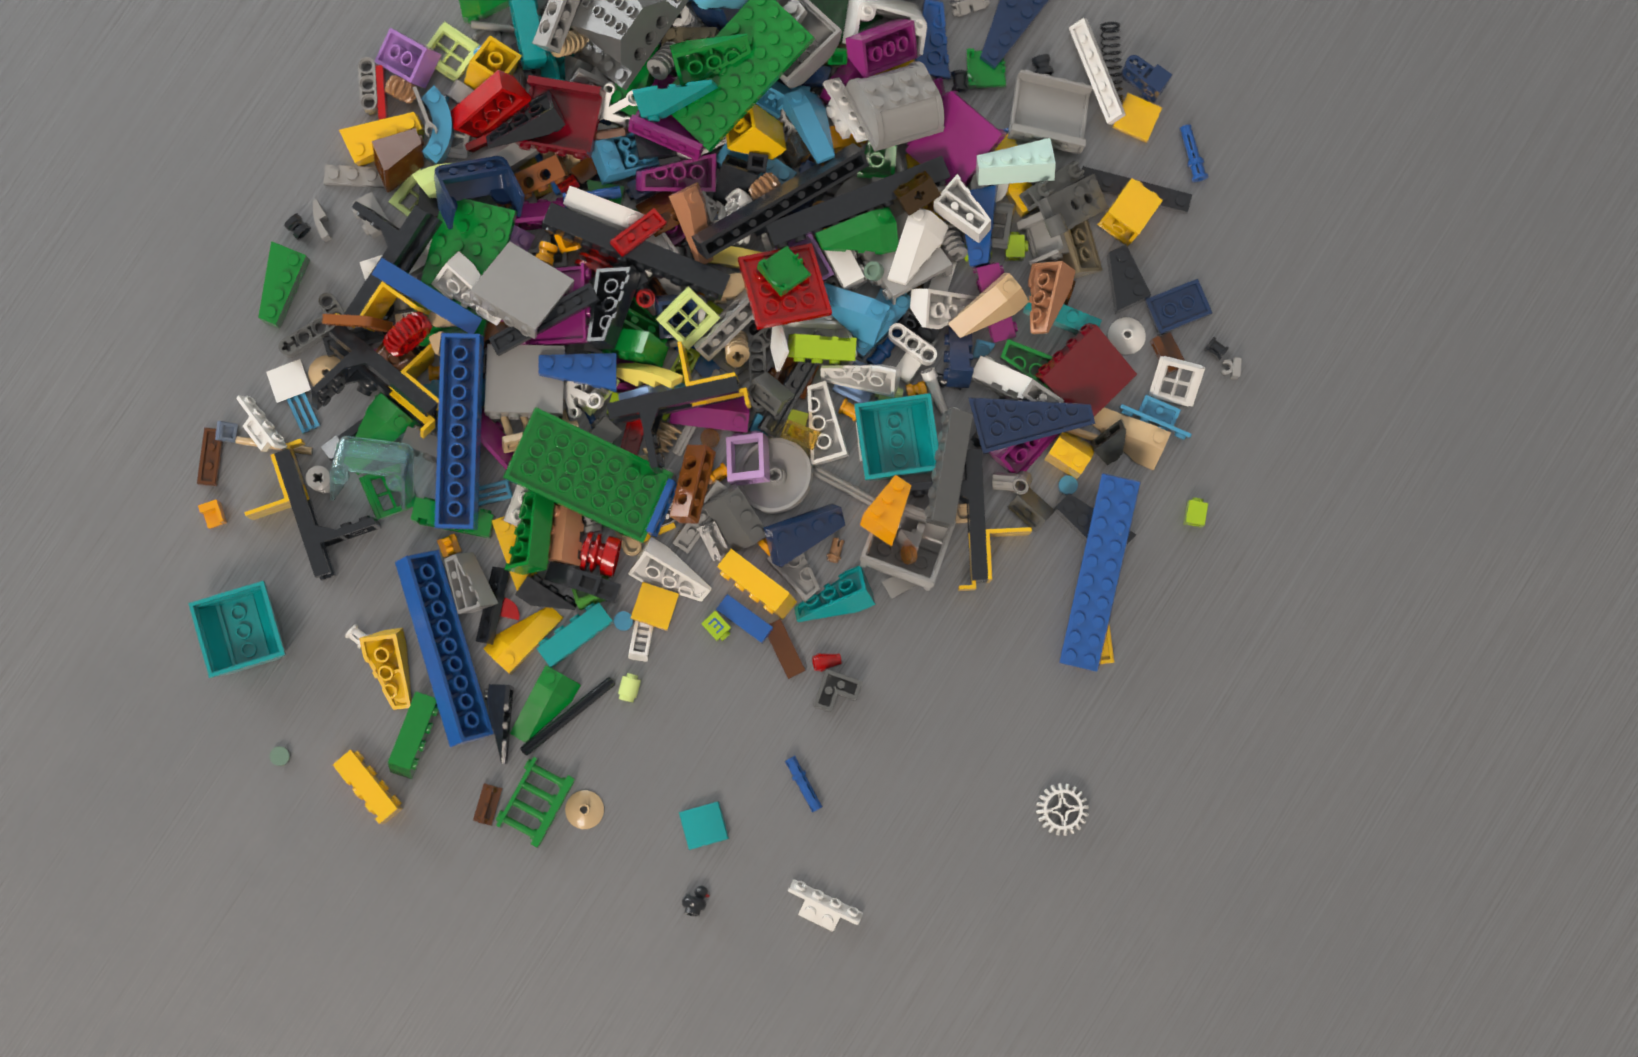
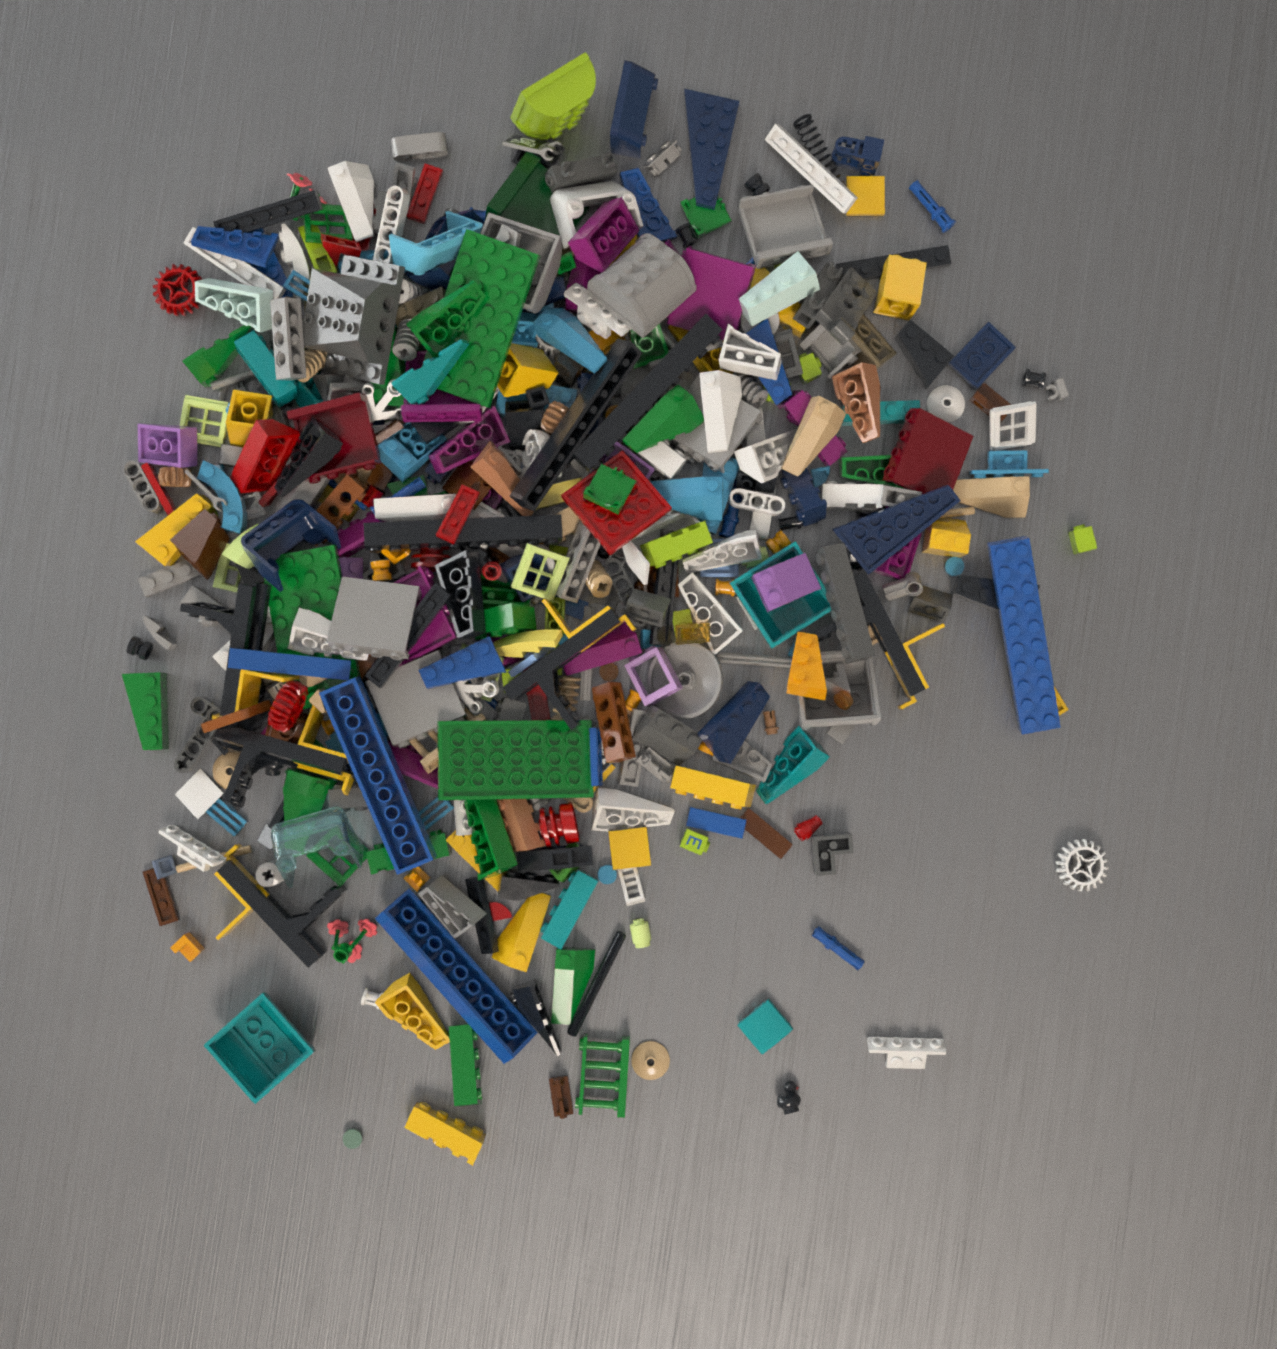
camera: 20 degrees left, 5 degrees up
sand green tile [864,261,884,281] -> none
dark brown brick [893,171,941,216] -> none
white plant [921,367,960,415] -> none
pearl dark grey slope [1091,419,1126,466] -> none
none -> plant [327,919,377,964]
none -> medium lavender slope [752,553,821,612]

